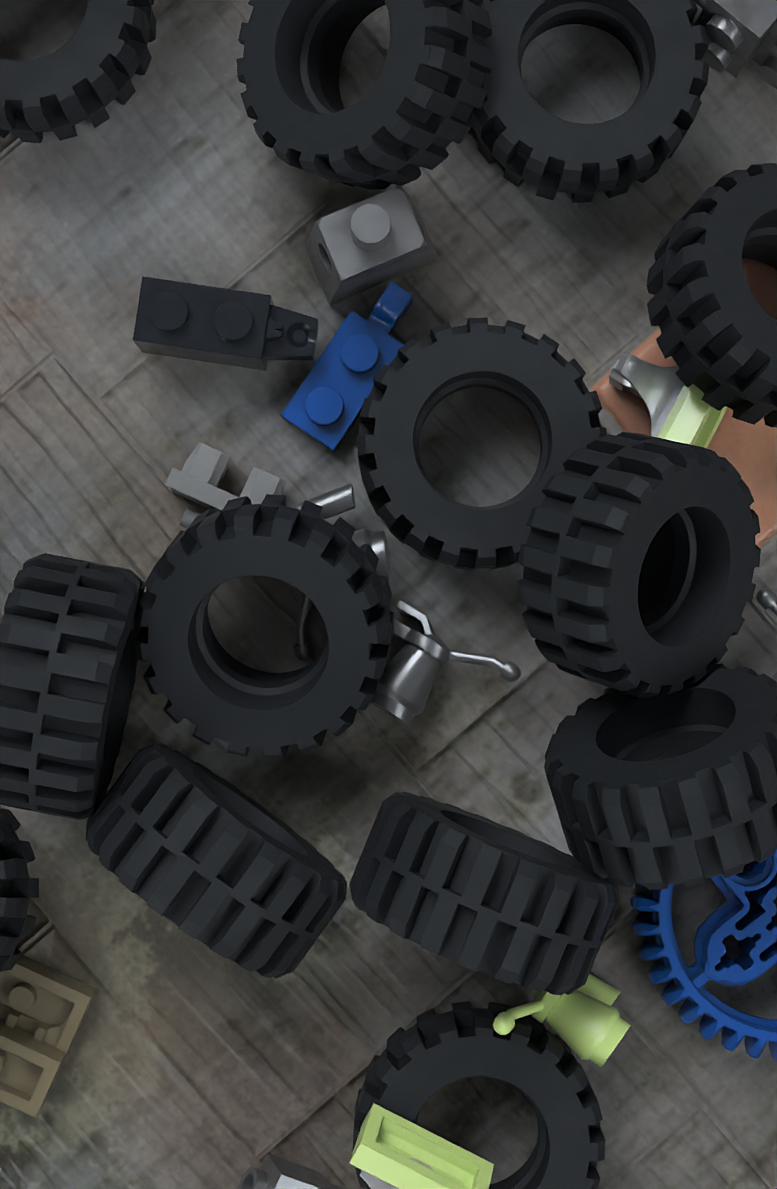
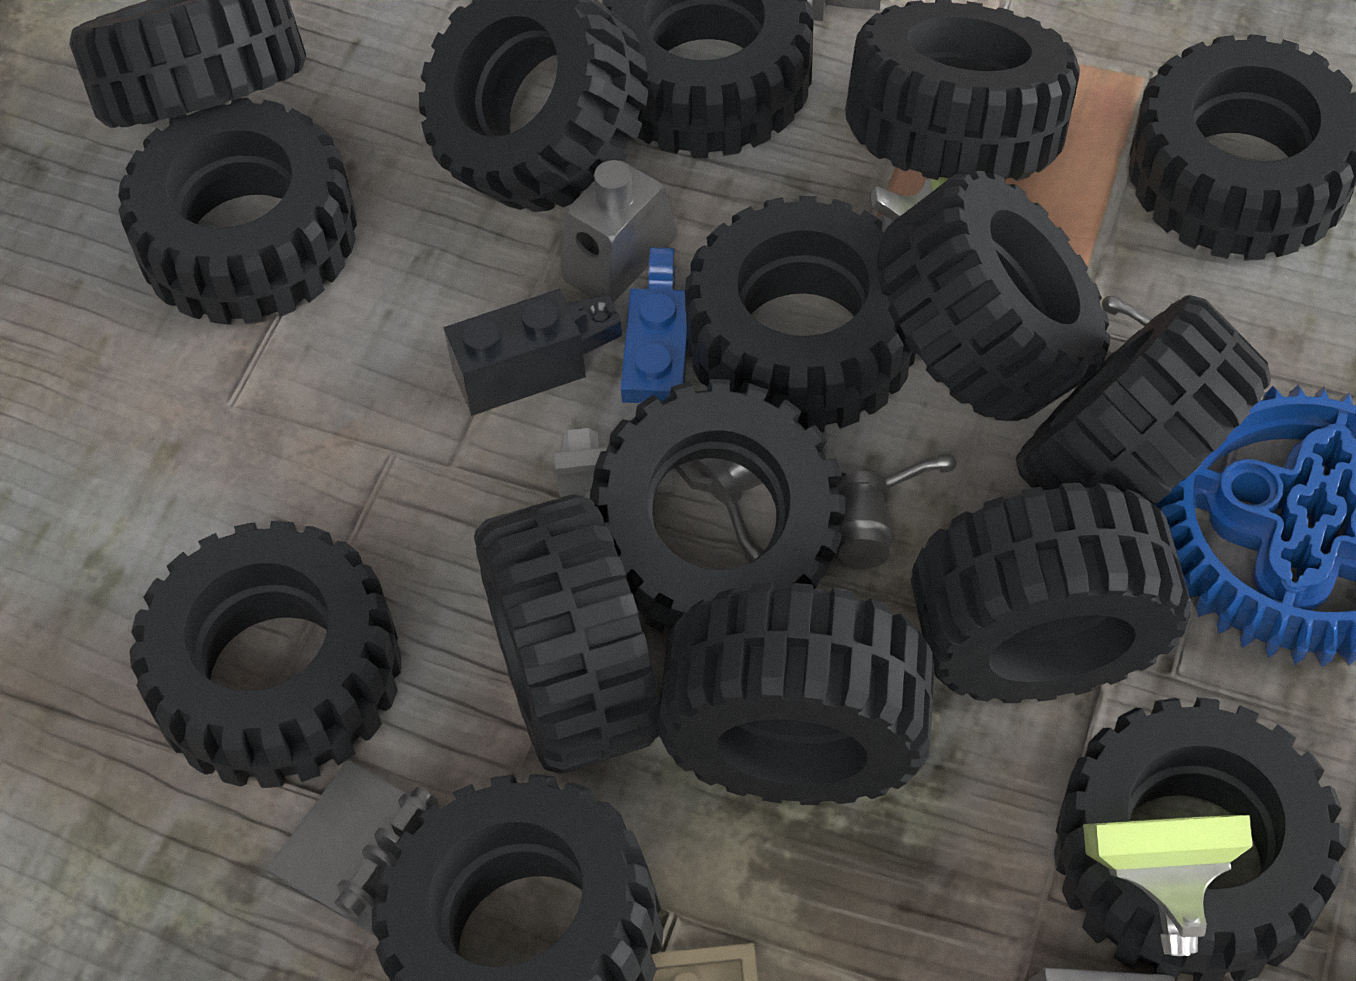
camera: 25 degrees left, 30 degrees down
yellowish green piece [493,973,631,1068] -> none

